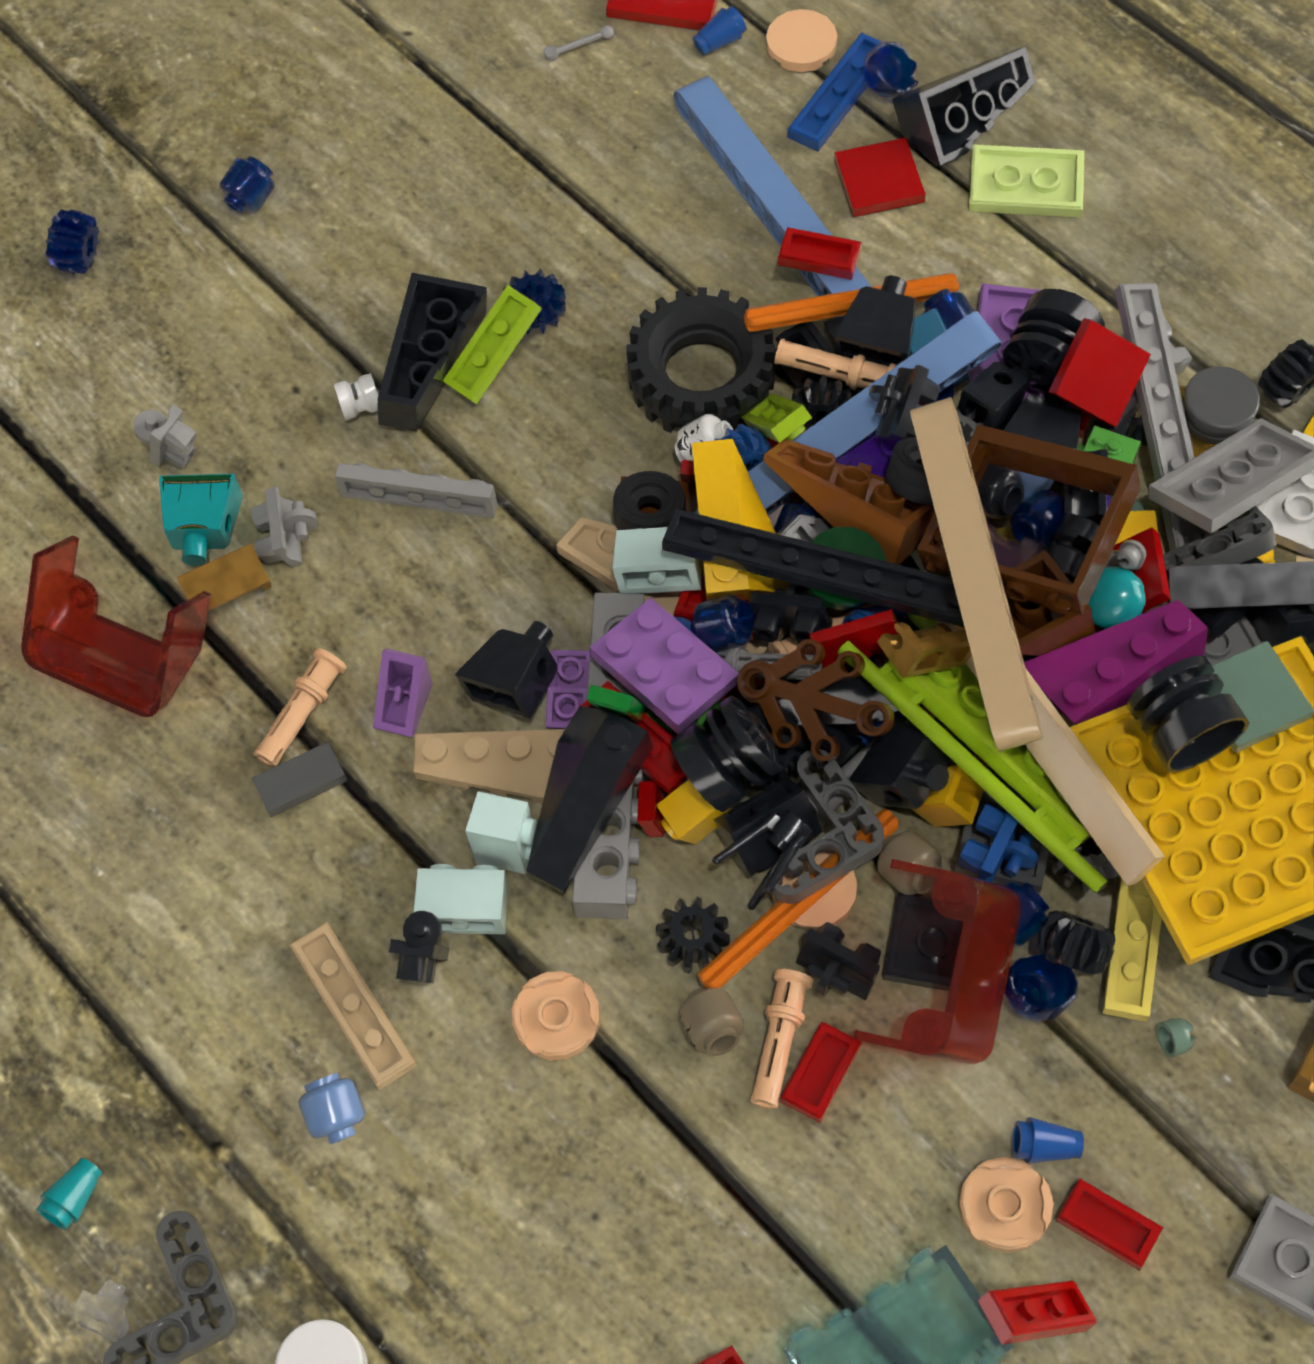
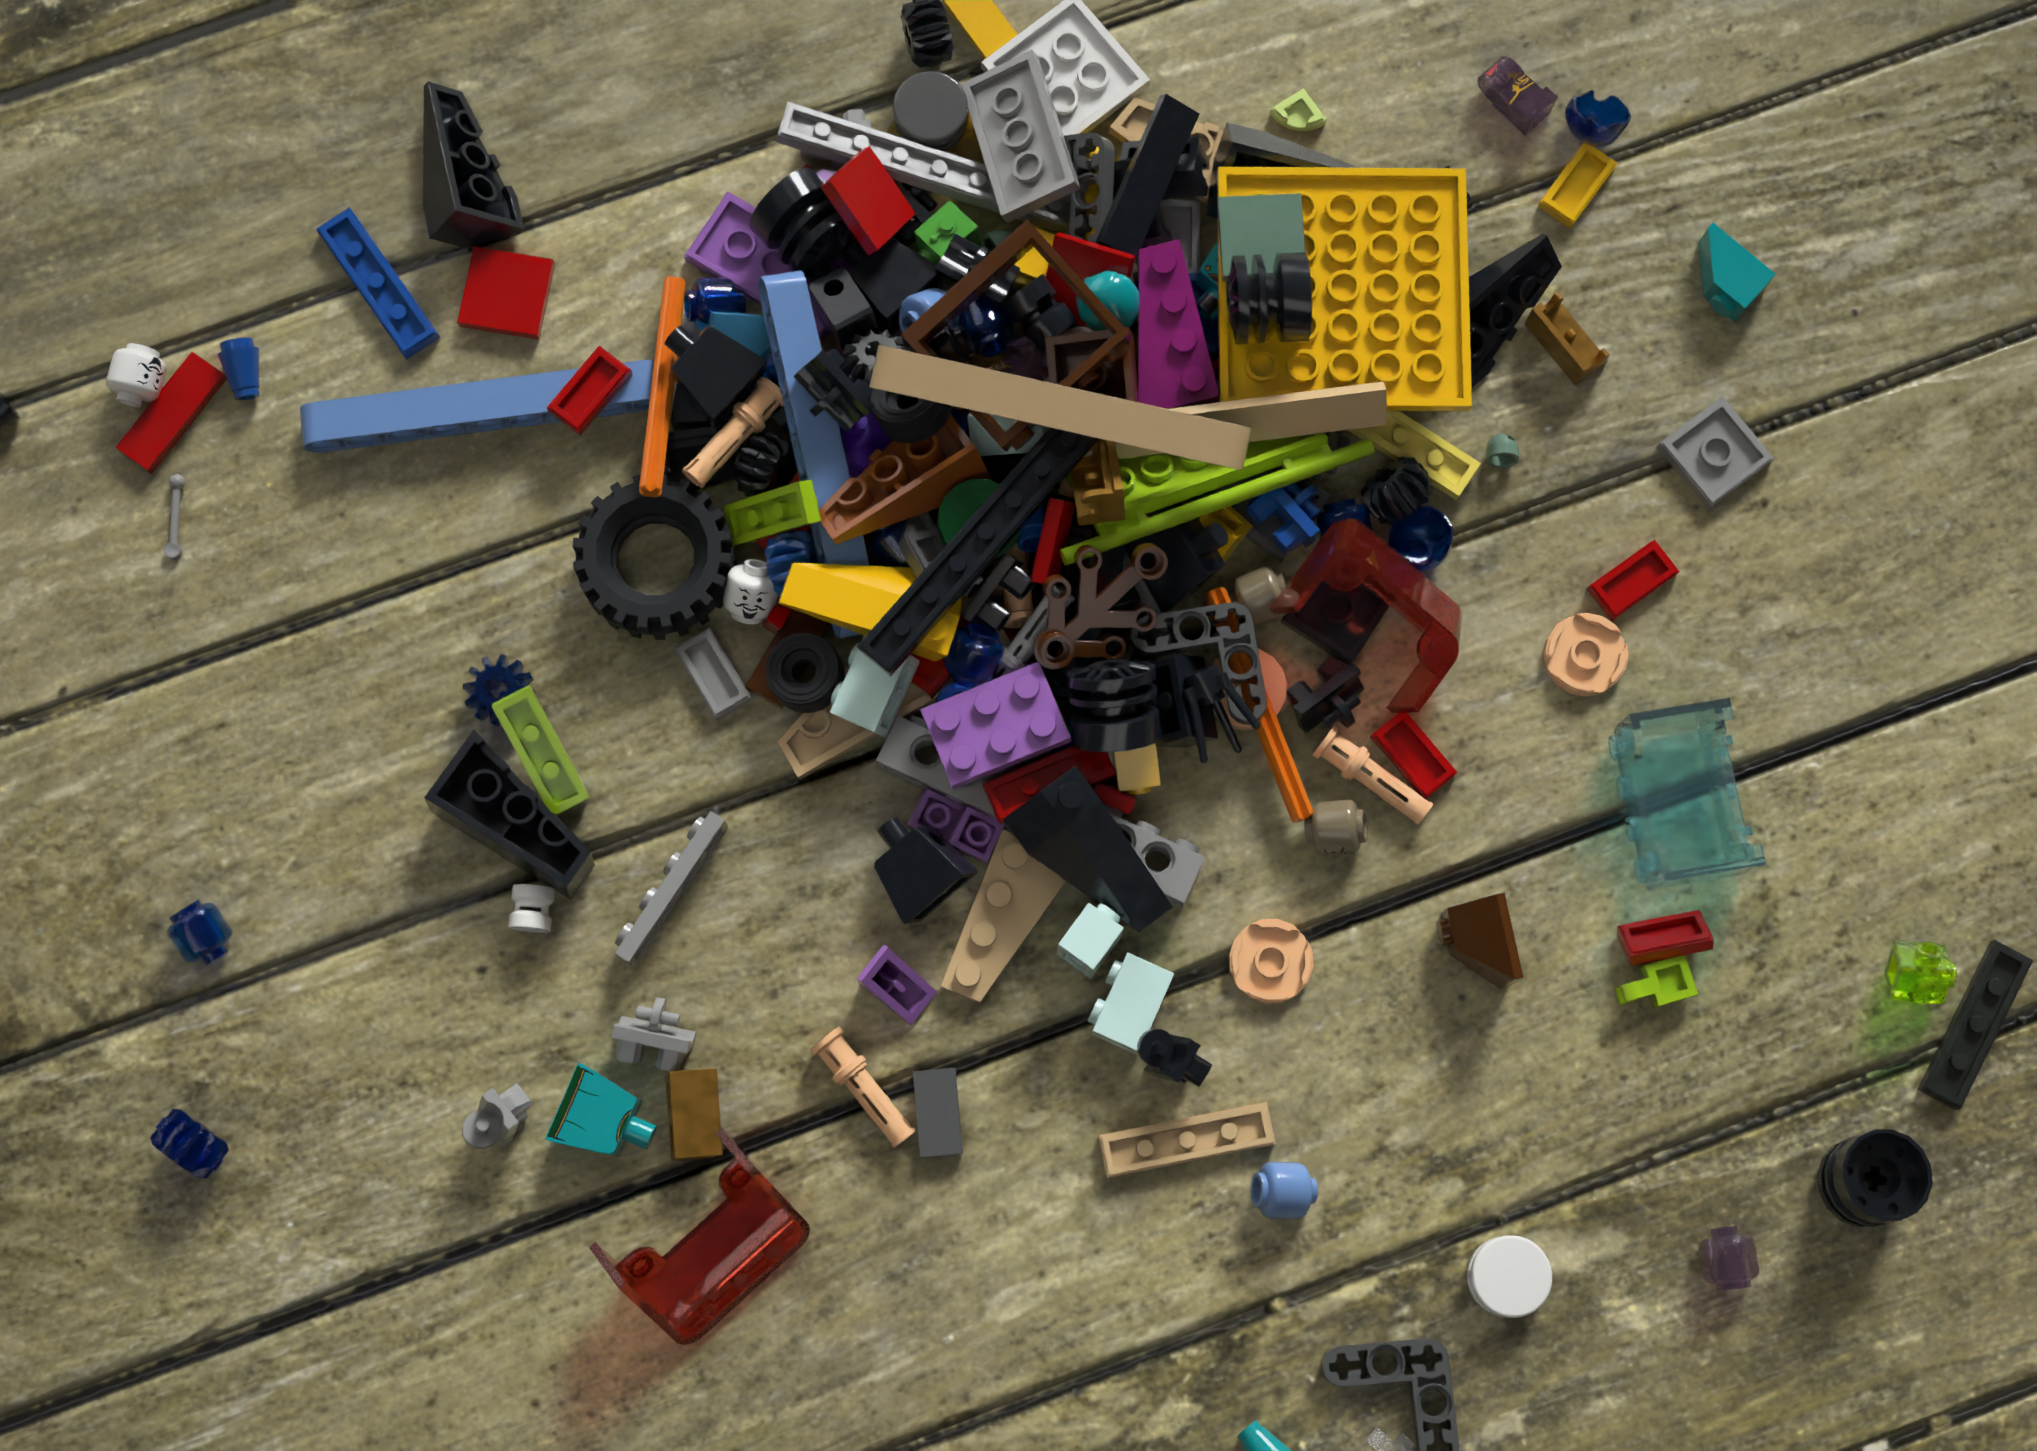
camera: 75 degrees left, 15 degrees up
green tile [586,684,645,722] -> none
black gear [656,896,730,974] -> none
light nougat tile [766,9,838,72] -> none
clear blue hair [863,42,919,98] -> none
yellowish green tile [969,144,1084,218] -> none
red tile [978,1281,1097,1345] -> none
blue cone [1012,1117,1084,1164] -> none
light grey arm [1105,540,1147,570] -> none
none -> light grey tile [674,627,752,721]
none -> reddish brown slope [1437,893,1523,989]

